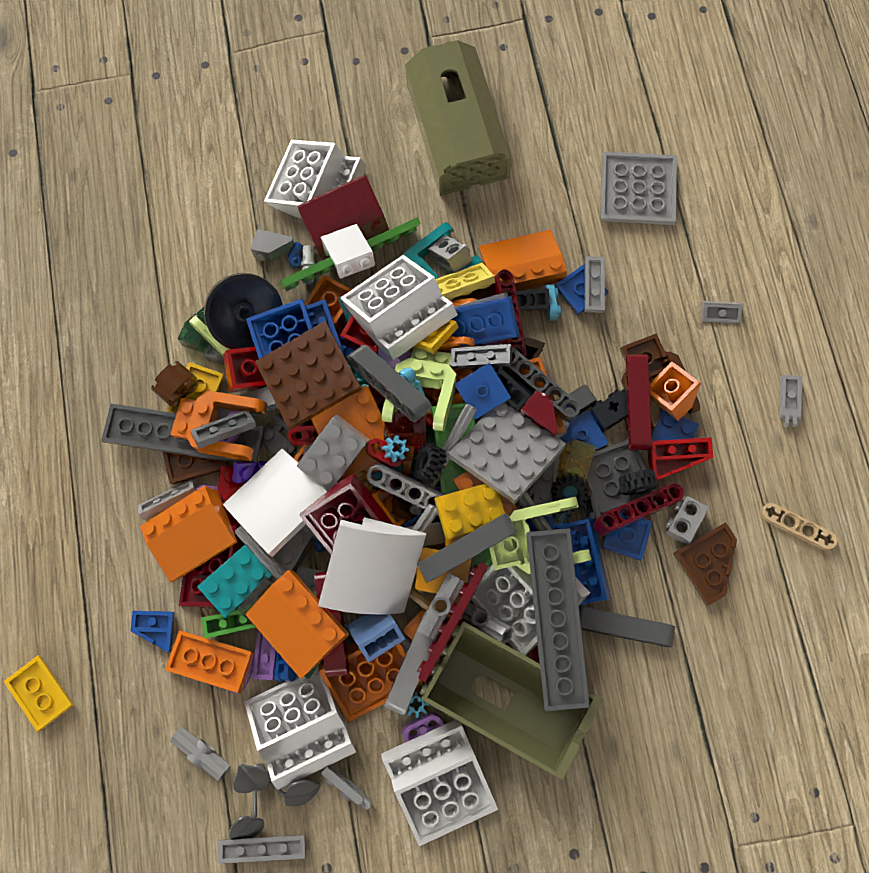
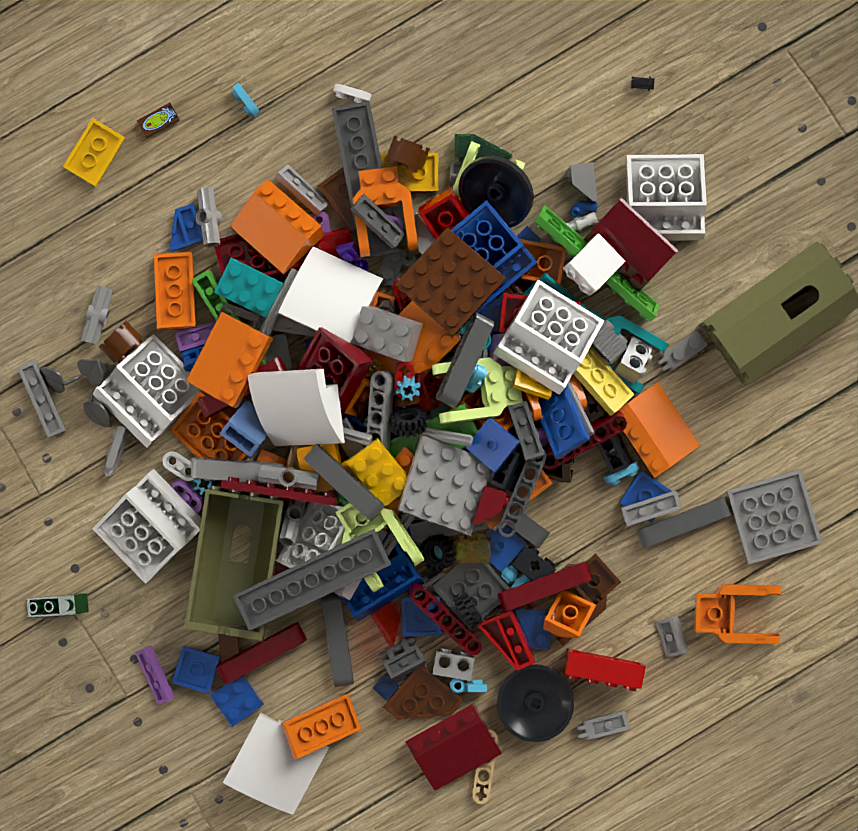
camera: 60 degrees right, 15 degrees up
none -> reddish brown brick [98,320,143,364]
none -> medium lavender plate [135,645,174,705]
none -> tile [137,102,180,138]
none -> white plate [163,451,195,481]
none -> blue plate [172,646,220,694]
none -> light grey piece [196,187,222,248]
none -> blue plate [210,675,264,727]
none -> dark red beam [215,622,307,684]
none -> reddish brown tile [218,634,240,662]
none -> white slope [223,713,330,815]
none -> medium azure plate [231,83,261,117]
none -> orange plate [281,694,361,759]
none -> white plate [333,84,372,103]
none -> clear red slope [370,602,402,648]
none -> dark blue plate [373,673,407,701]
none -> dark grey plate [379,636,426,681]
none -> dark red slope [405,703,502,791]
none -> medium azure plate [450,678,487,693]
none -> black dish [497,664,574,742]
none -> medium azure plate [501,565,531,588]
none -> red brick [563,648,646,691]
none -> light grey brick [592,320,628,364]
none -> black pin [631,76,655,92]
none -> dark grey beam [636,497,731,548]
none -> light grey hinge [656,330,707,372]
none -> orange plate [694,584,782,644]

